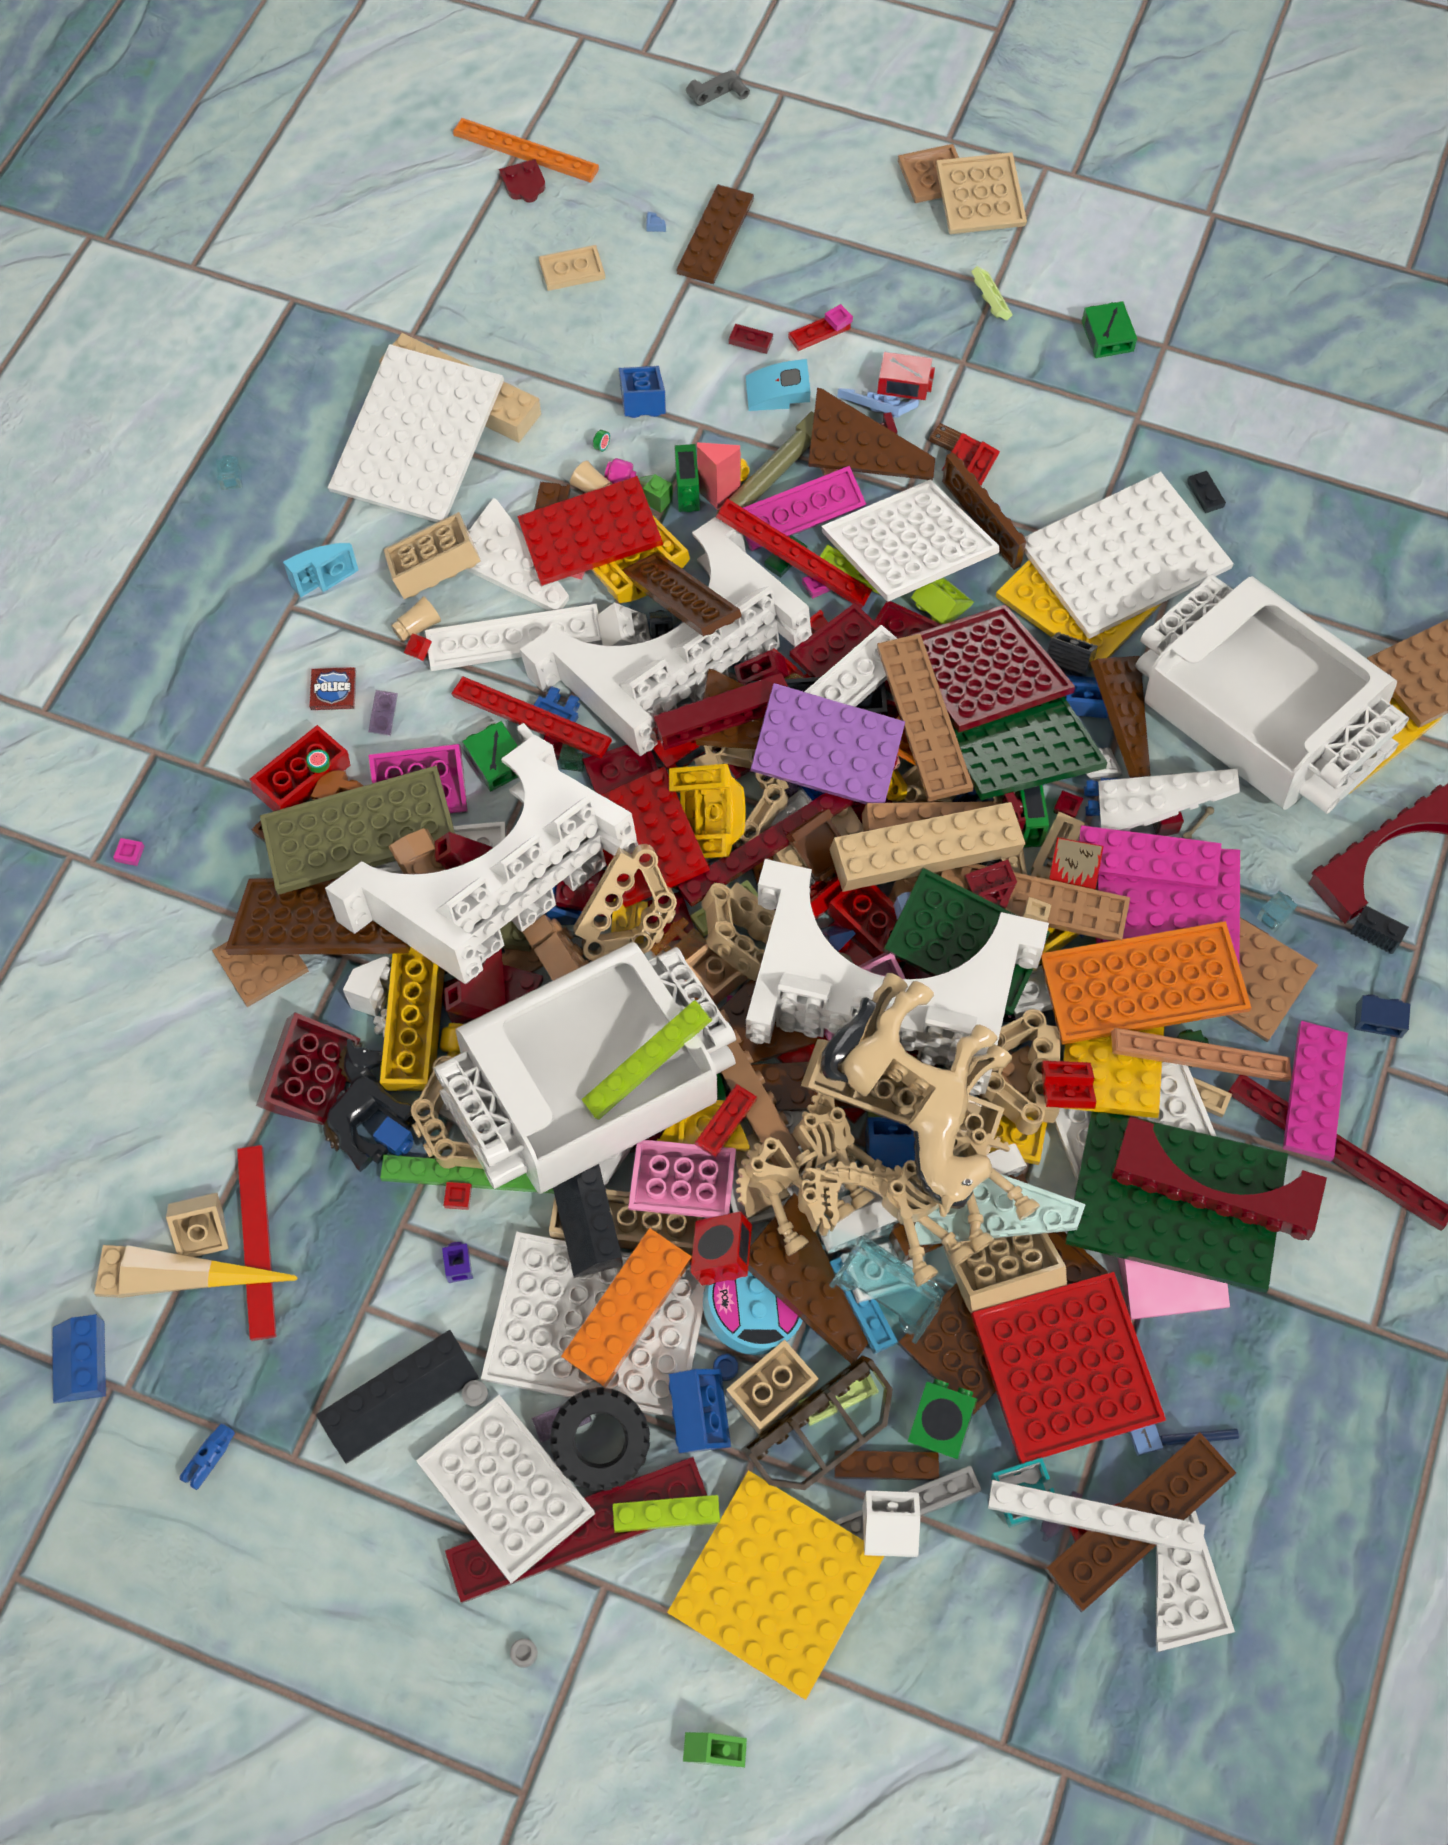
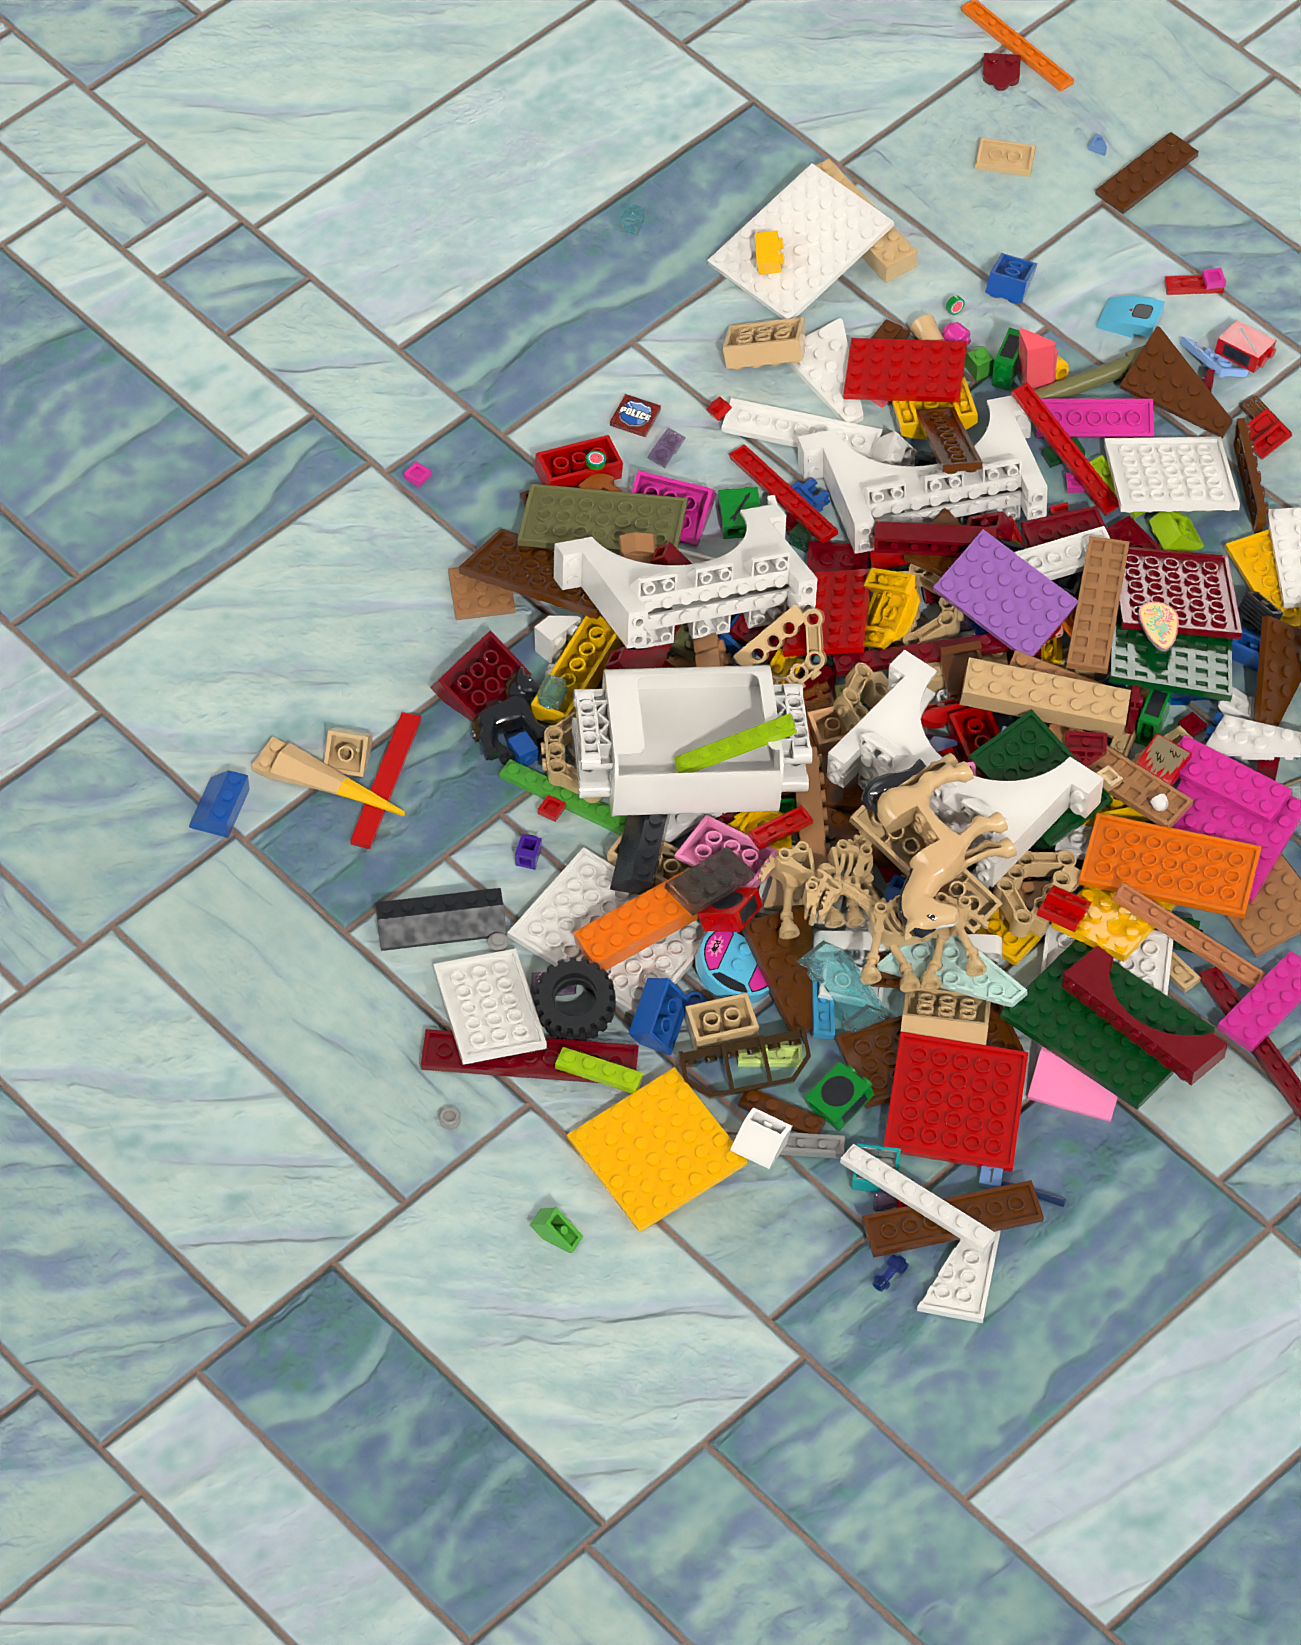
camera: 25 degrees right, 10 degrees down
blue hinge [179,1423,235,1490] -> none
medium azure slope [283,543,359,598] -> none
tan plant [391,596,441,642] -> none
dark grey beam [686,70,750,106] -> none
dark red plate [729,323,773,354] -> none
none -> clear light blue brick [537,674,568,710]
none -> clear smoke plate [665,846,755,916]
none -> yellow brick [755,230,785,275]
none -> clear blue bar [872,1254,909,1292]
none -> shield [1138,602,1179,651]
none -> white hinge [1150,794,1169,811]

